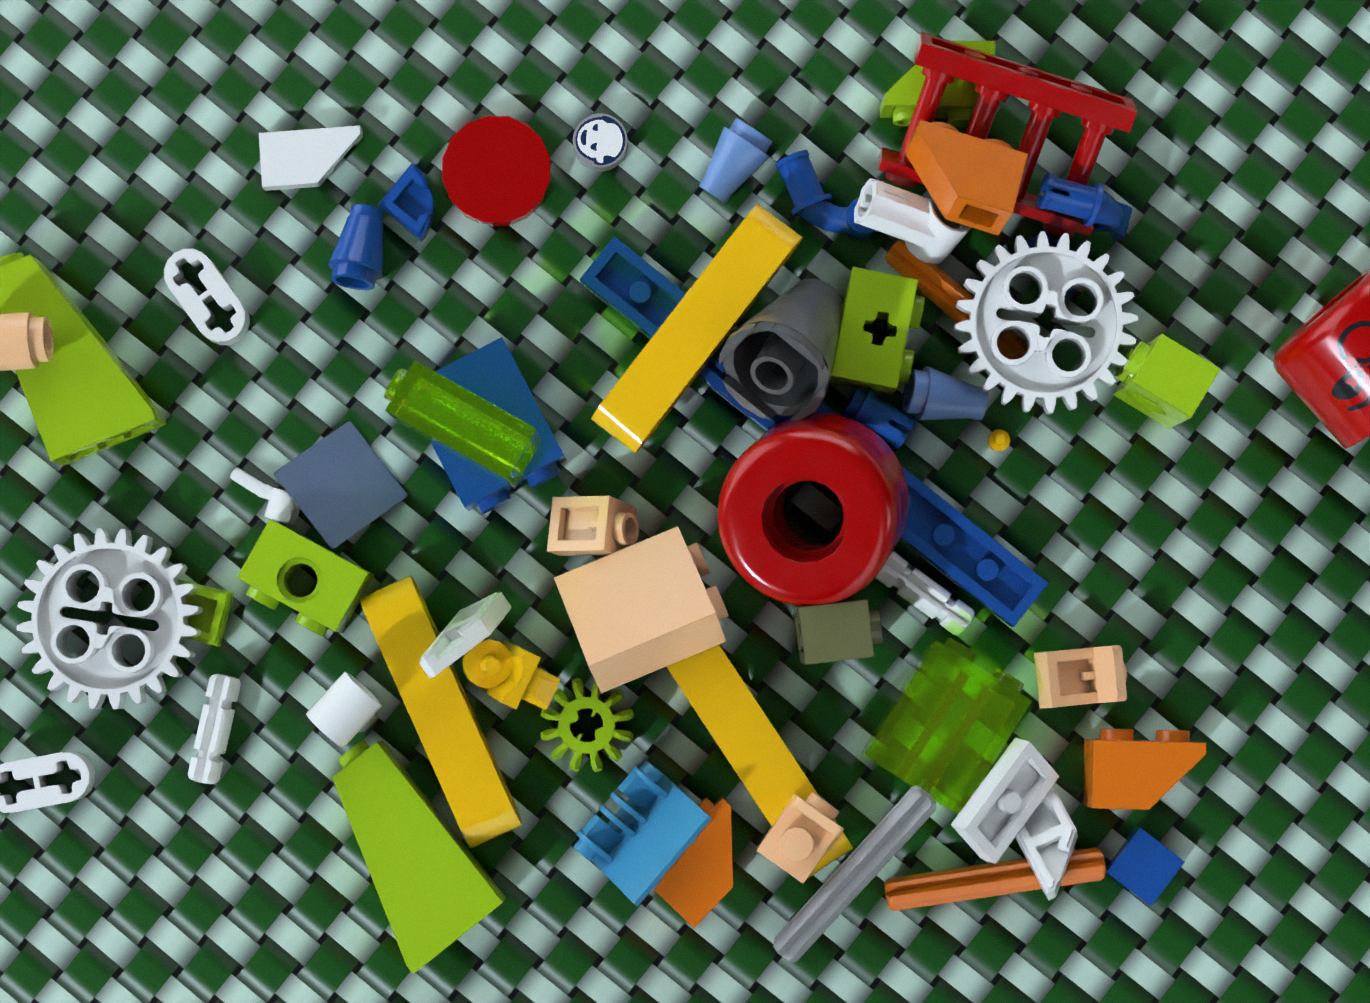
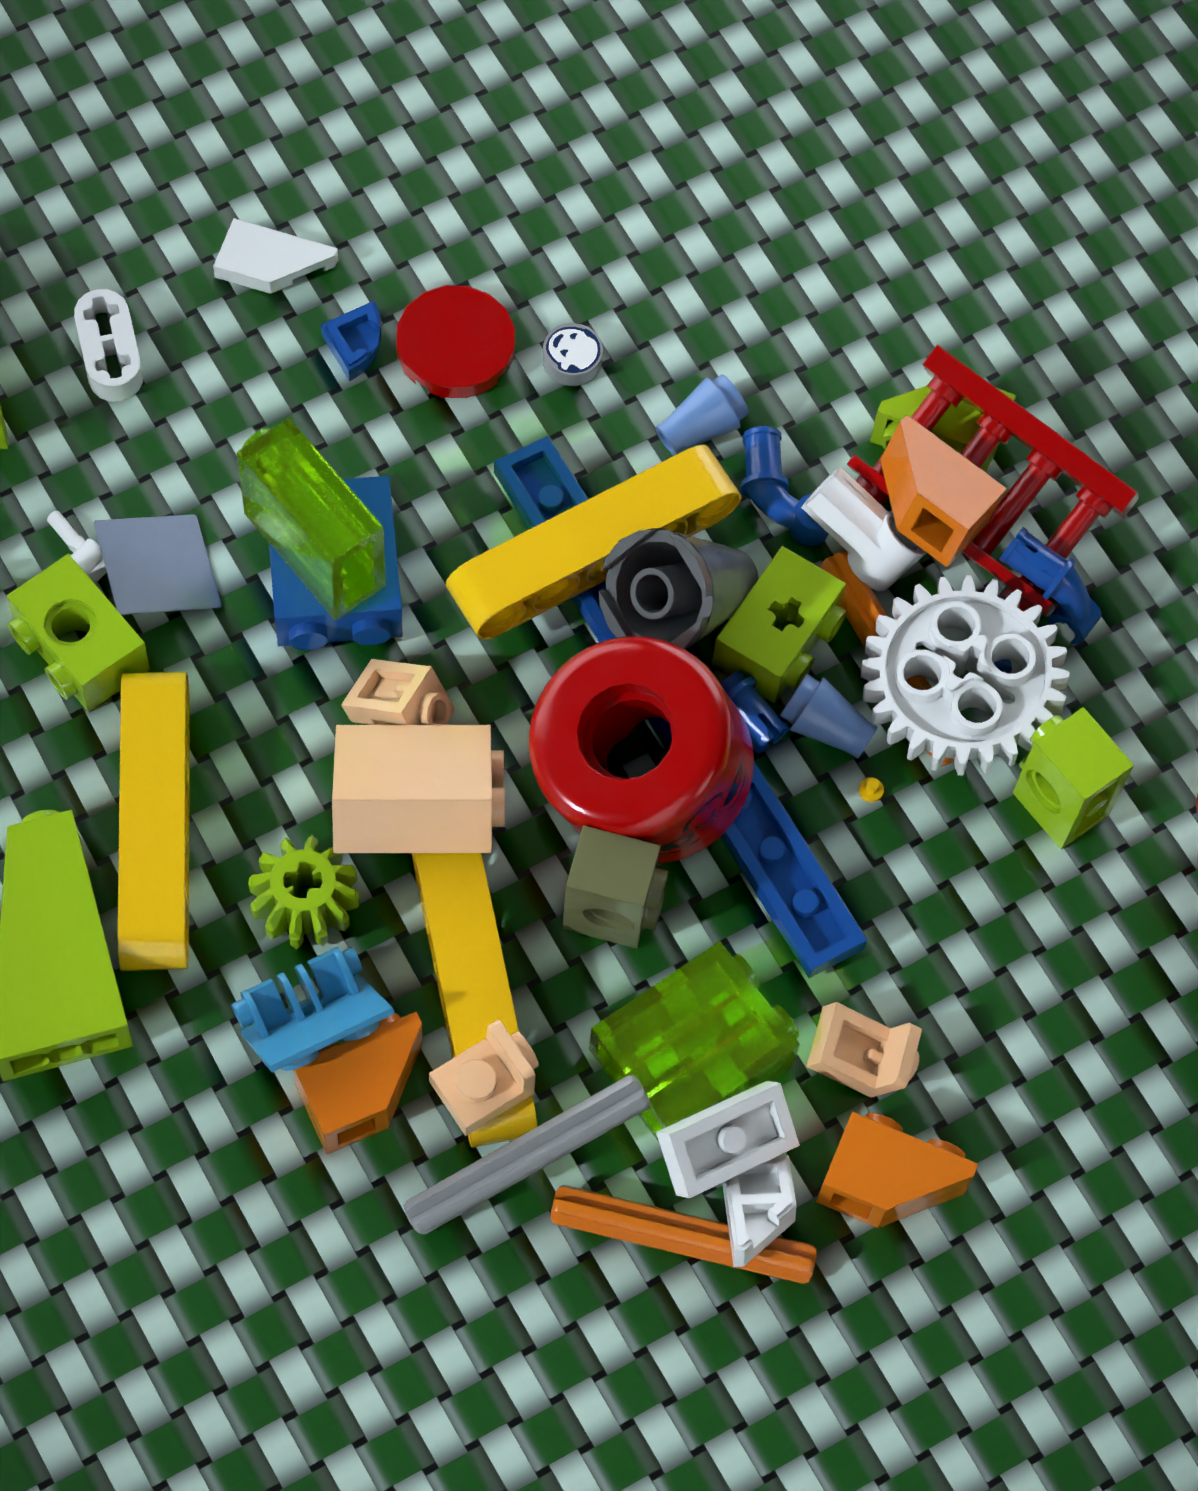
camera: 20 degrees right, 20 degrees down
white piece [306,671,383,748] -> none
blue cone [328,204,384,290] -> none
white tile [419,592,512,678] -> none
yellow hips [462,638,561,710] -> none
white axle [875,552,975,635] -> none
blue tile [1106,826,1185,906] -> none

